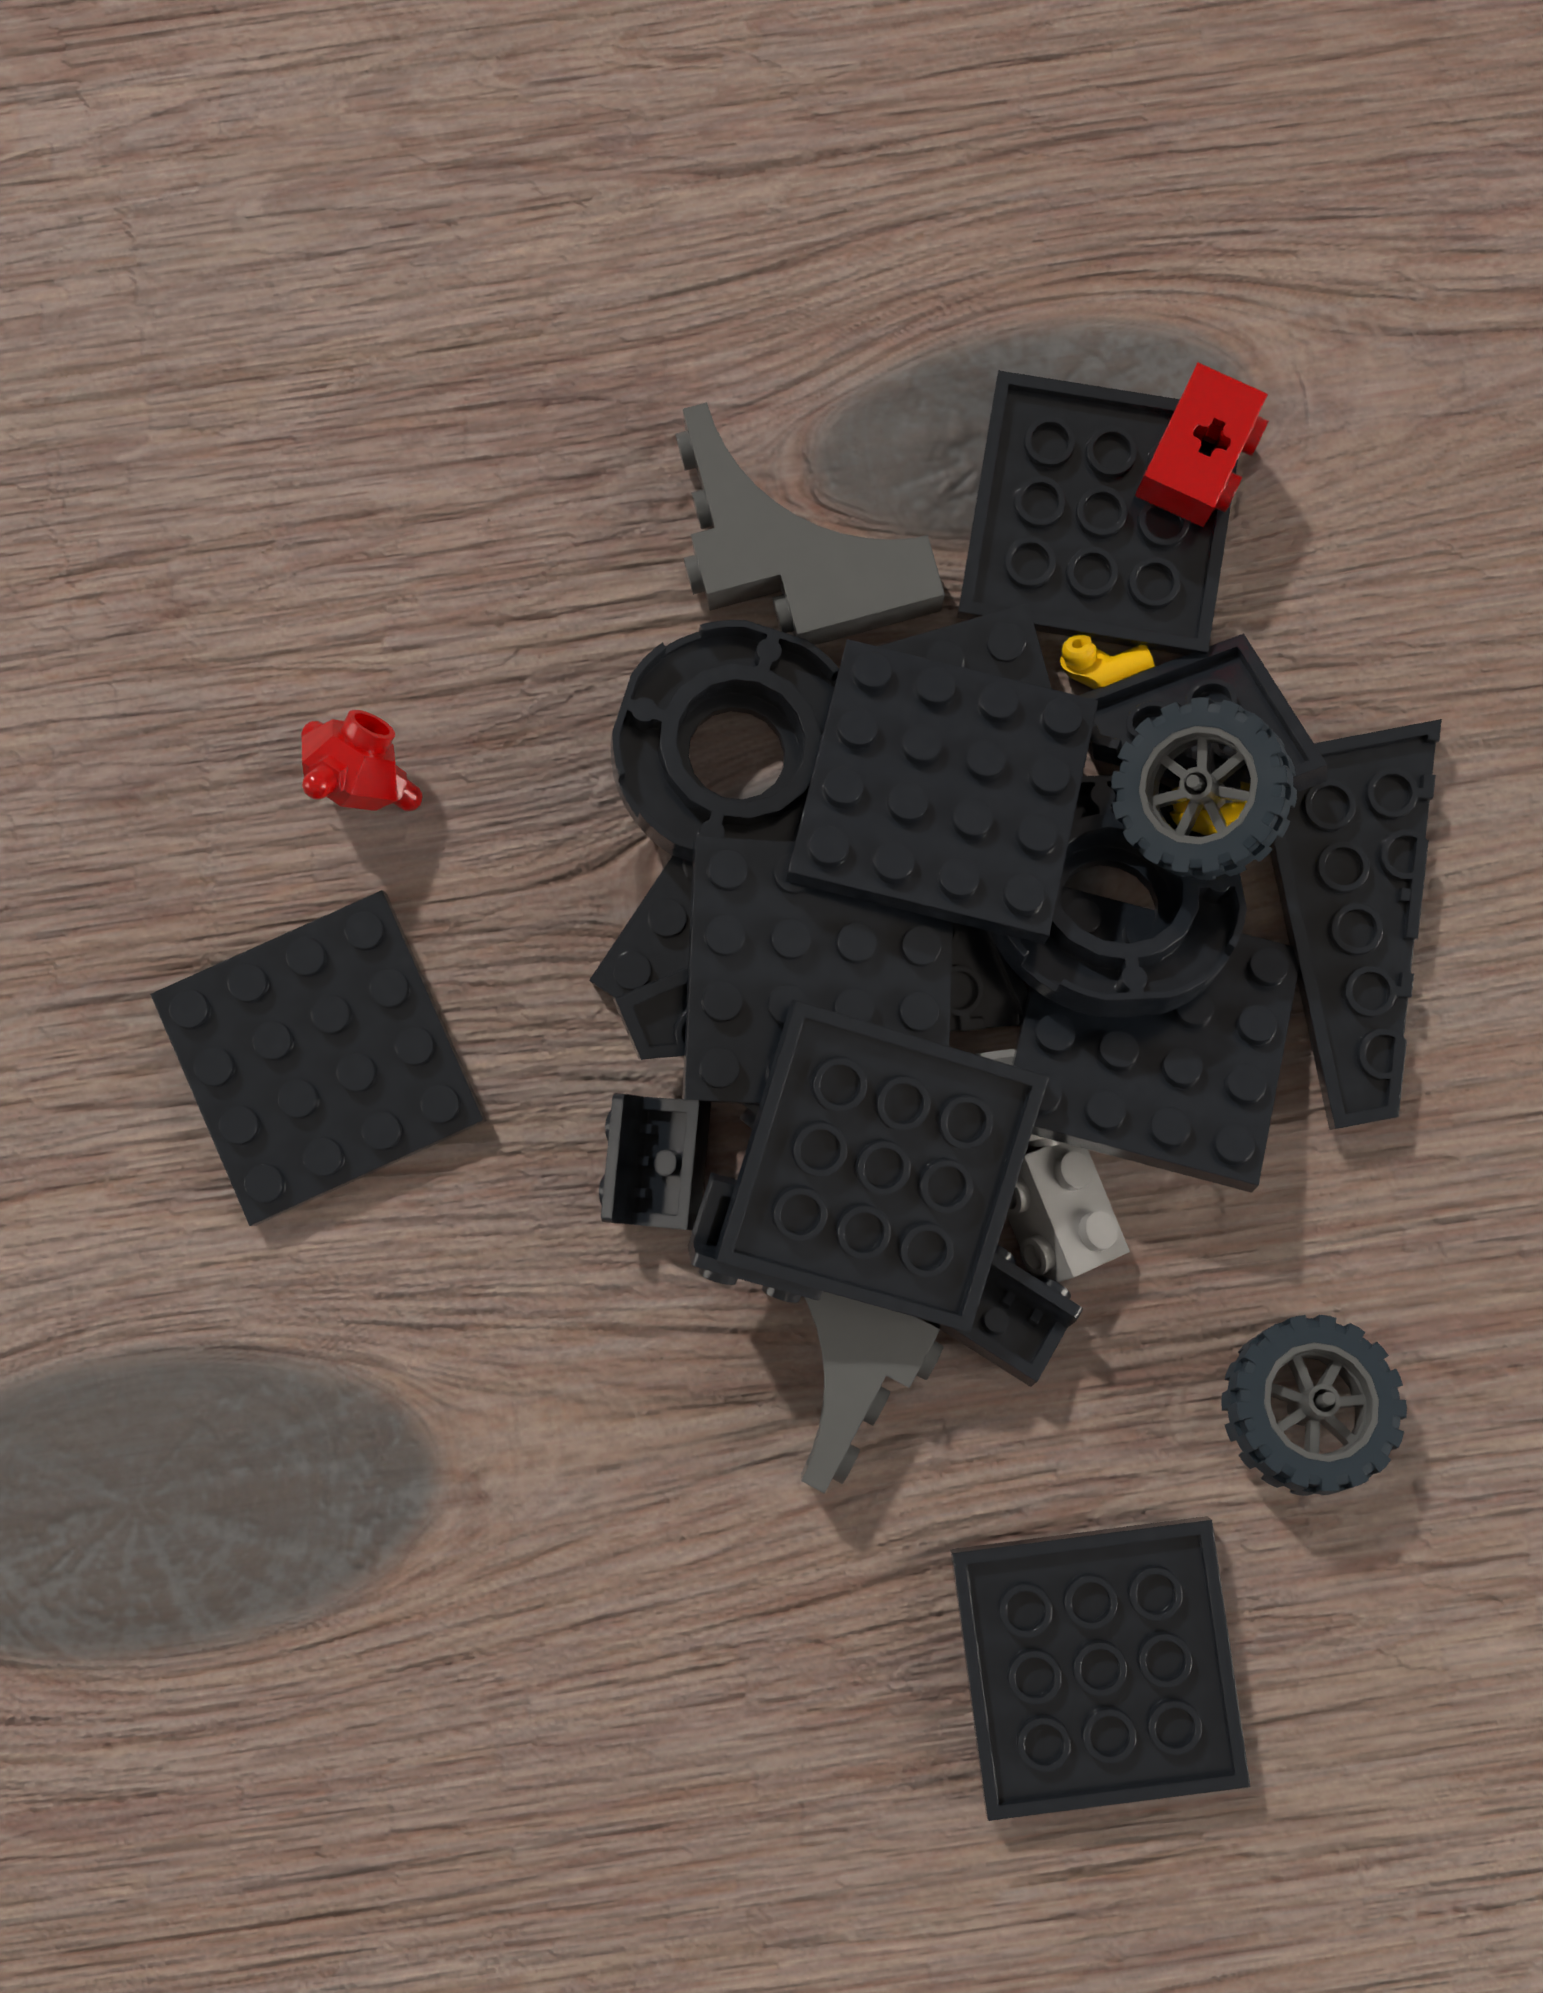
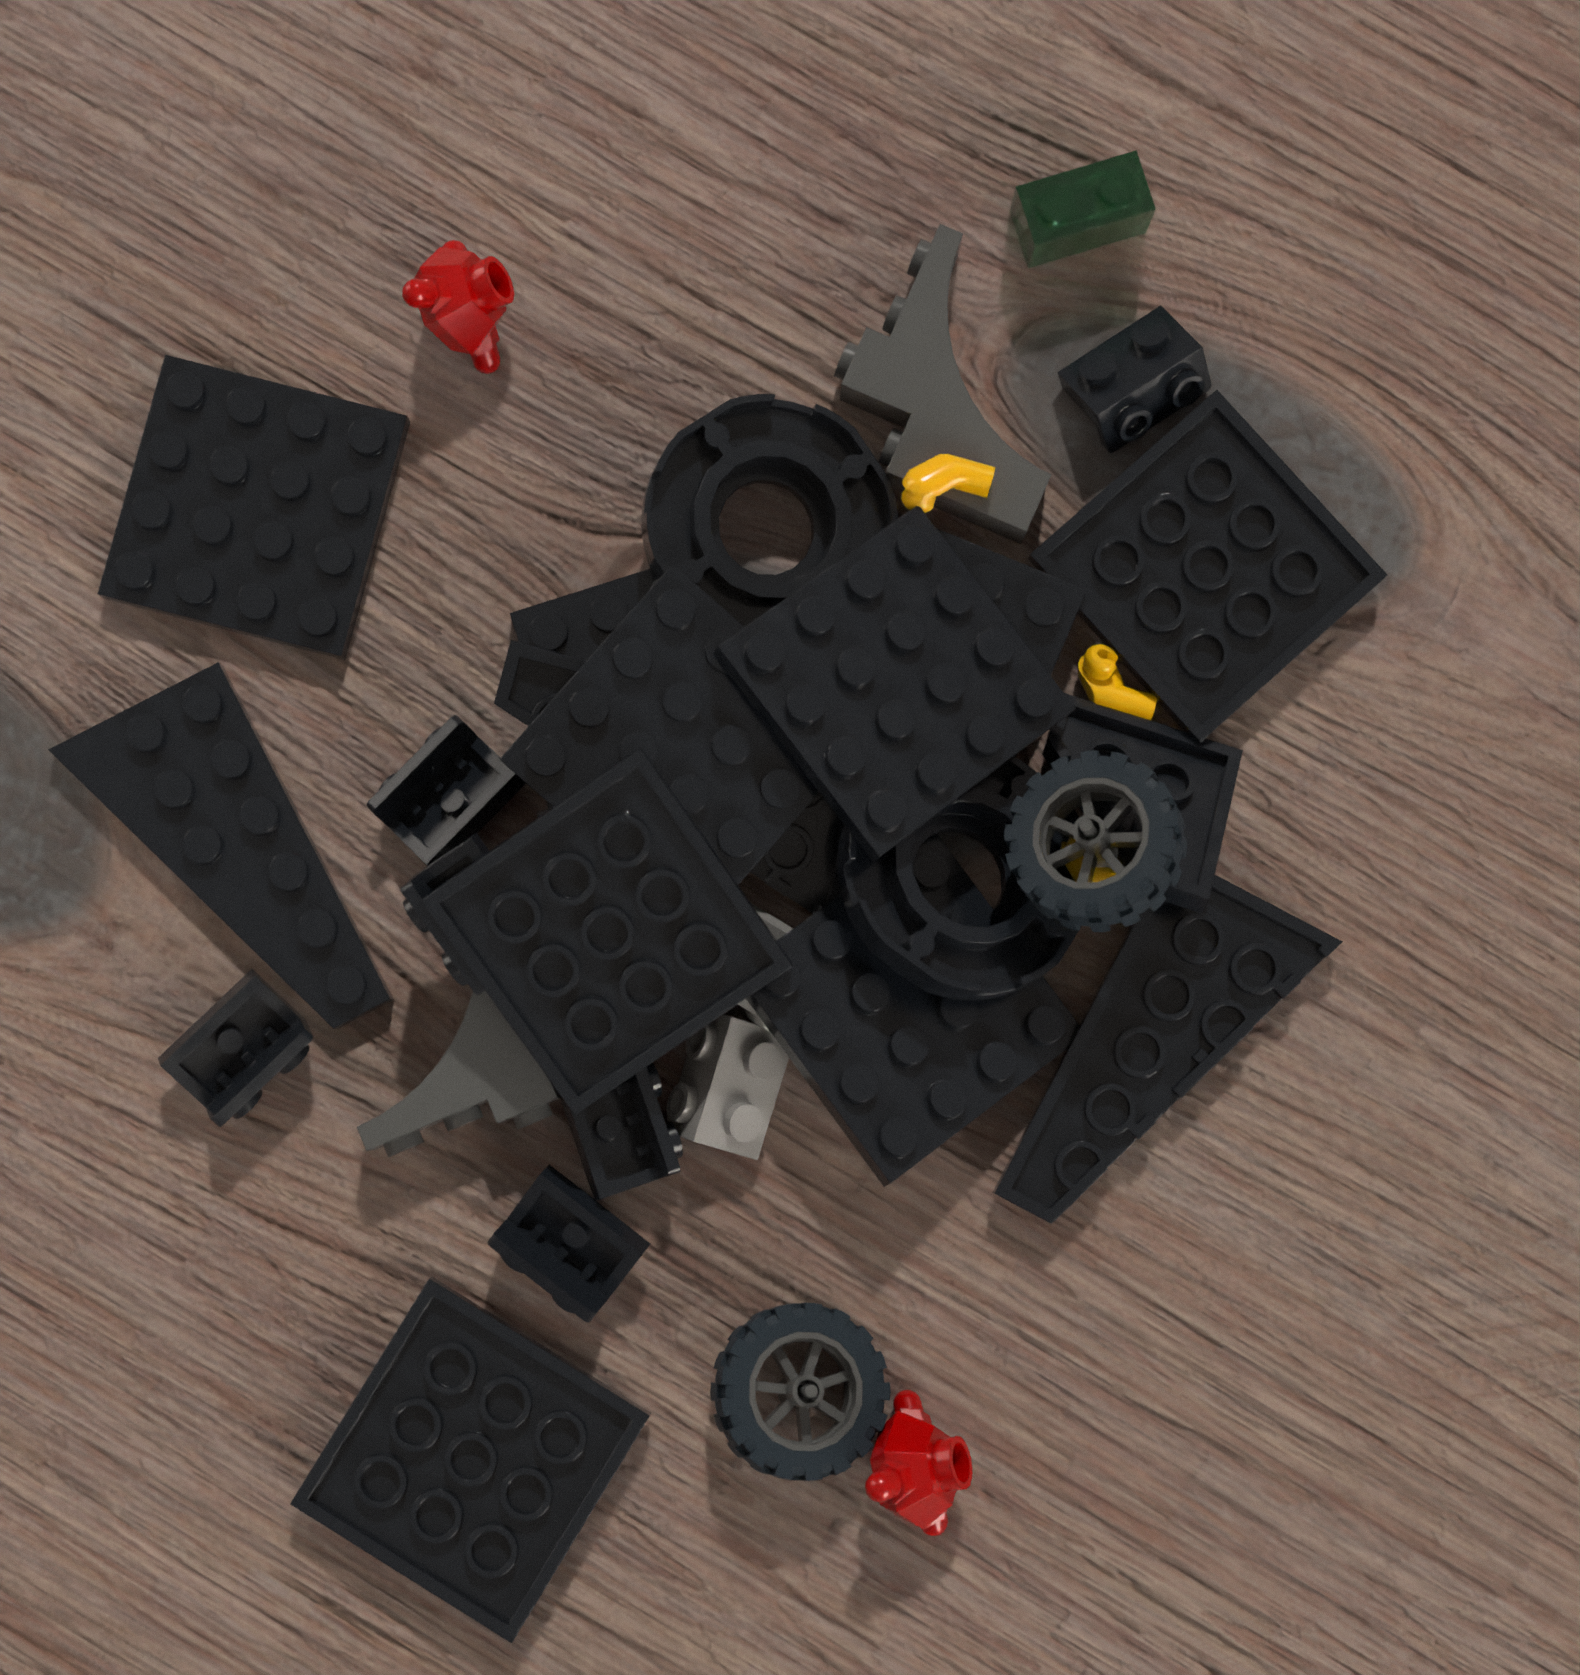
camera: 30 degrees right, 0 degrees up
red brick [1135,362,1269,527] -> none
none -> black wing [48,662,394,1029]
none -> black bracket [158,969,313,1127]
none -> black bracket [488,1164,650,1323]
none -> red rock [865,1390,973,1536]
none -> yellow arm [901,454,996,513]
none -> clear green brick [1010,150,1156,268]
none -> black bracket [1057,305,1212,453]

